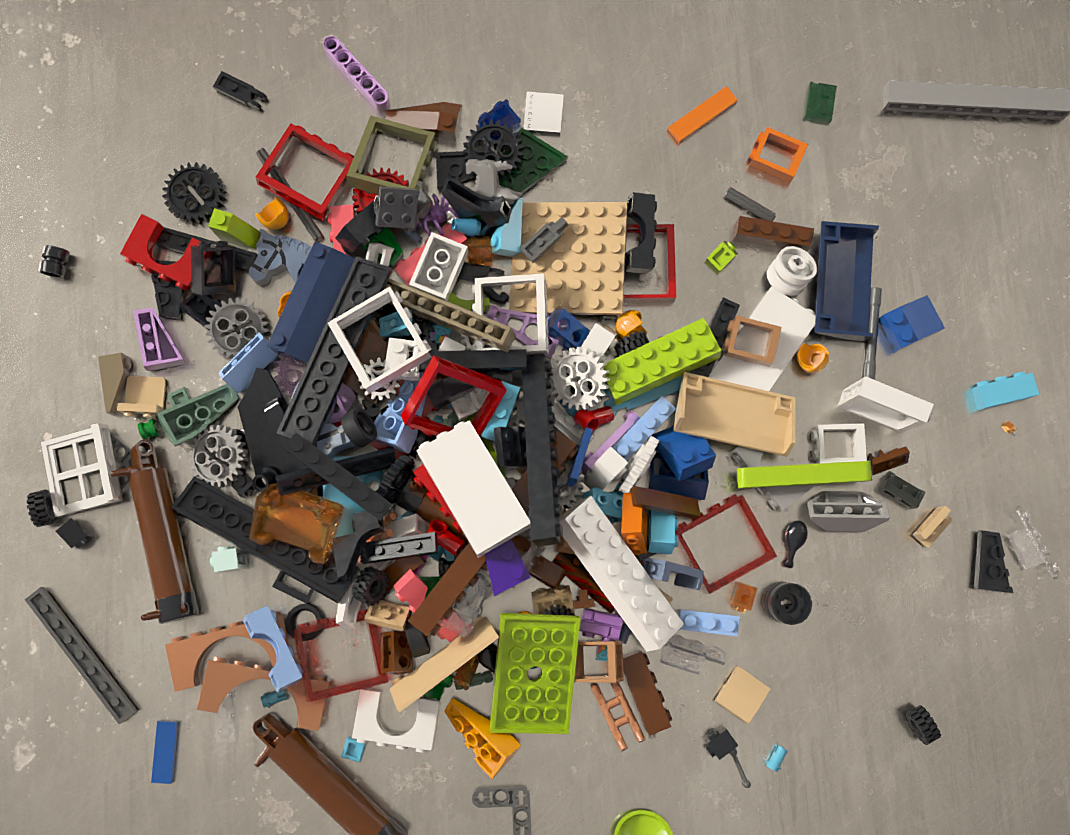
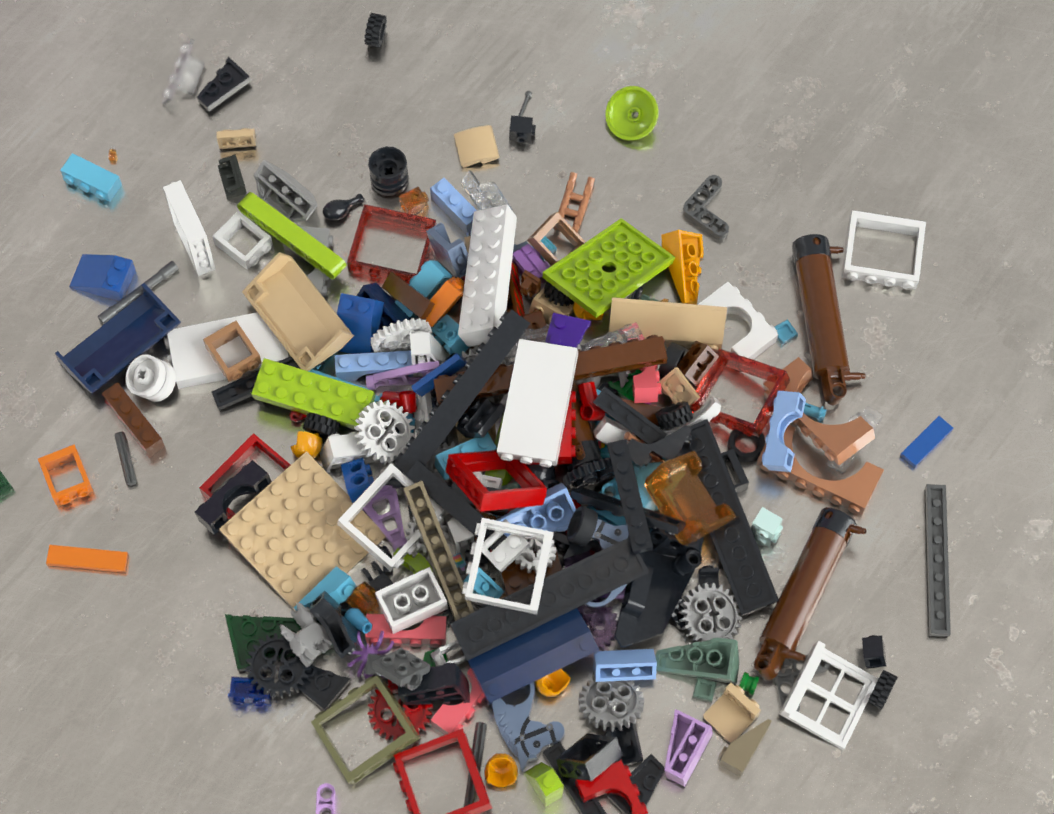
camera: 135 degrees left, 15 degrees down
reddish brown wedge [385,102,462,141] -> none
dark grey hinge [520,217,569,263] -> none
white slope [524,92,564,132] -> none
reddish brown brick [623,650,673,736] -> none
lime bracket [707,241,738,271] -> none
medium azure pin [766,745,788,772] -> none
light orange hair [797,343,830,373] -> none
reddish brown plate [868,446,910,475] -> none

